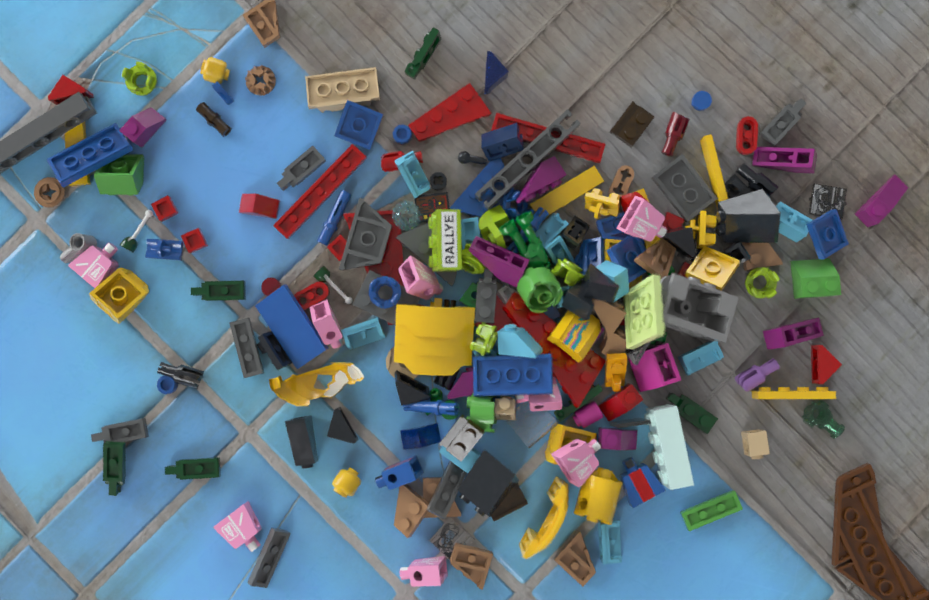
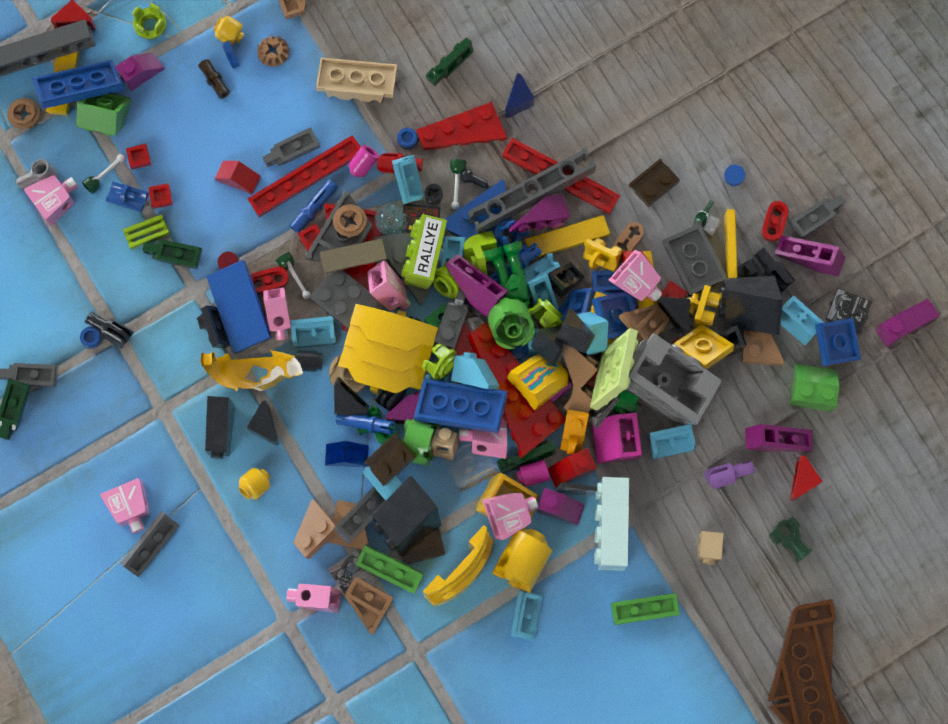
camera: 15 degrees right, 10 degrees down
yellow slope [89,267,149,324] -> none
dark green hinge [165,457,221,480] -> none
dark grey plate [230,318,264,378] -> none
blue plate [334,100,383,150] -> none
blue piece [369,276,401,309] -> none
blue torso [375,455,424,490] -> none
dark blue hinge [481,123,524,161] -> none
medium nougat wing [553,531,596,587] -> none
torso [619,457,666,508] -> none
dark red arm [661,112,690,157] -> none
dark green hinge [665,393,718,434] -> none
lime piece [745,267,780,299] -> none
yellow plate [752,387,836,399] -> none
none -> lime tile [123,214,170,250]
none -> black brick [293,350,323,372]
none -> dark tan tile [320,239,387,273]
none -> medium nougat gear [333,204,367,238]
none -> dark pink brick [348,145,379,178]
none -> bright green plate [355,544,424,594]
none -> hinge [450,159,467,209]
none -> clear green hand [693,200,714,227]
none -> light grey axle [704,215,720,236]

